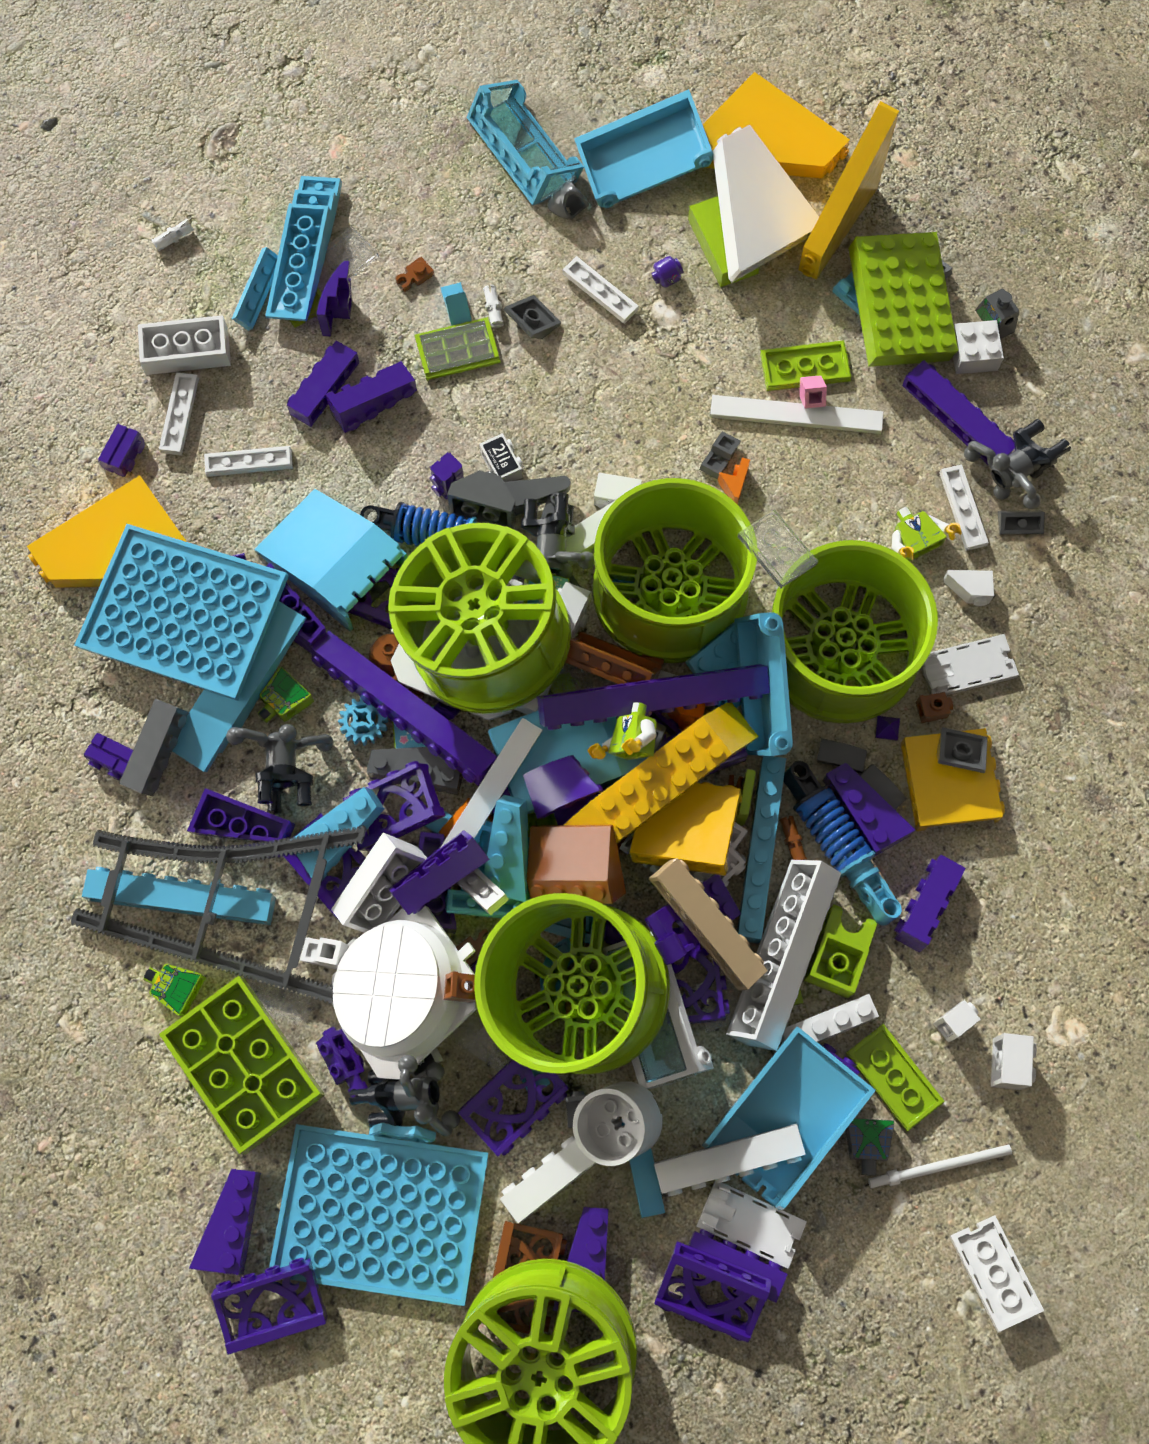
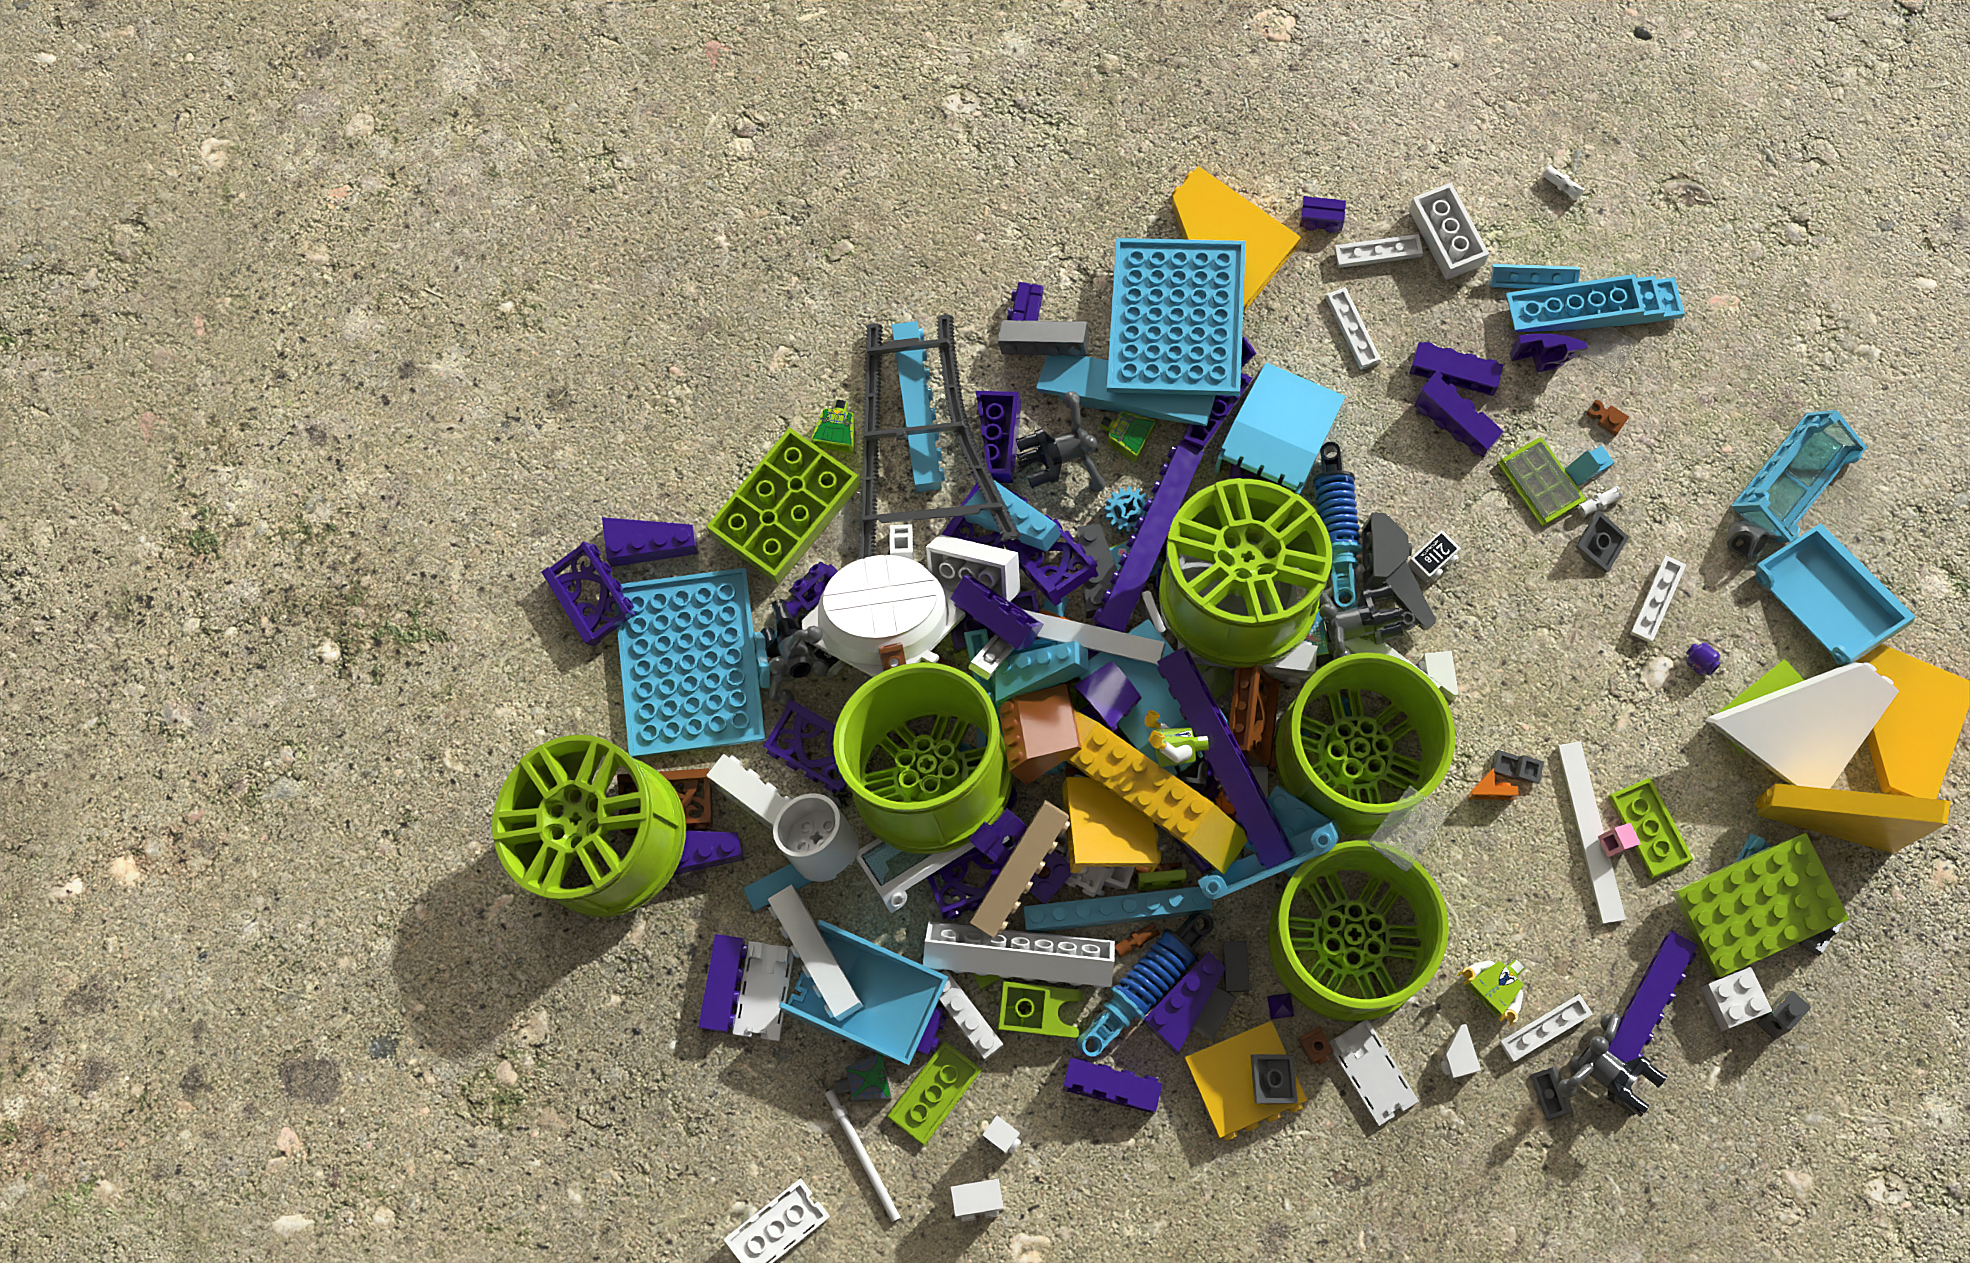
camera: 75 degrees right, 0 degrees up
dark purple brick [429,452,464,500] -> none
dark purple fence [654,1241,772,1343] -> none
none -> white tile [1139,590,1166,637]

